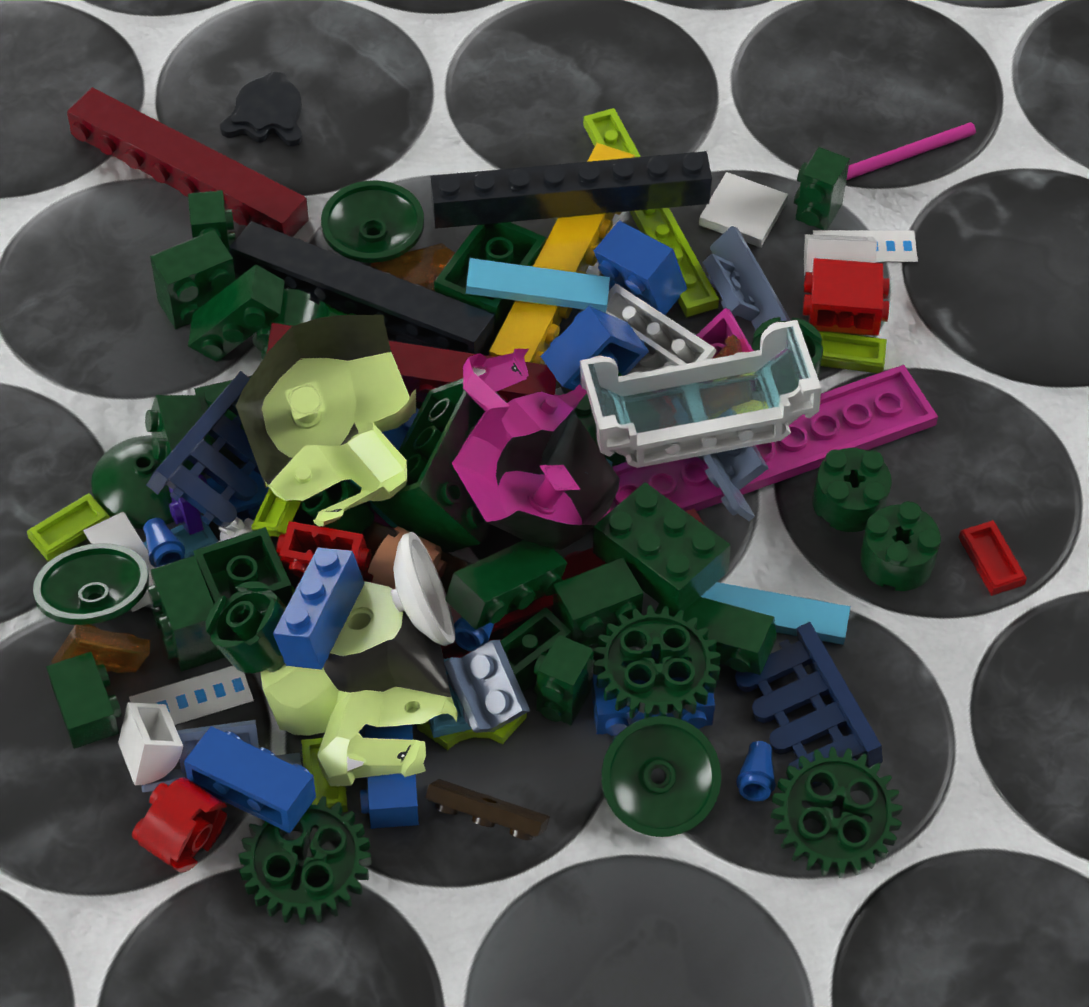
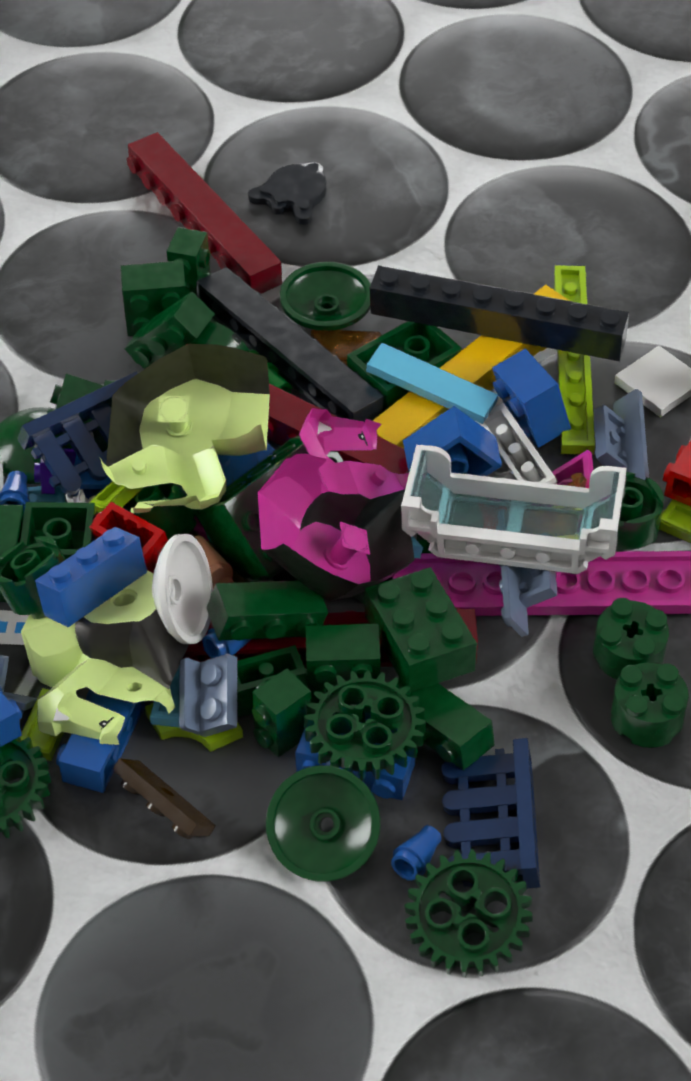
camera: 25 degrees right, 5 degrees down
medium azure tile [701,582,851,645] -> none

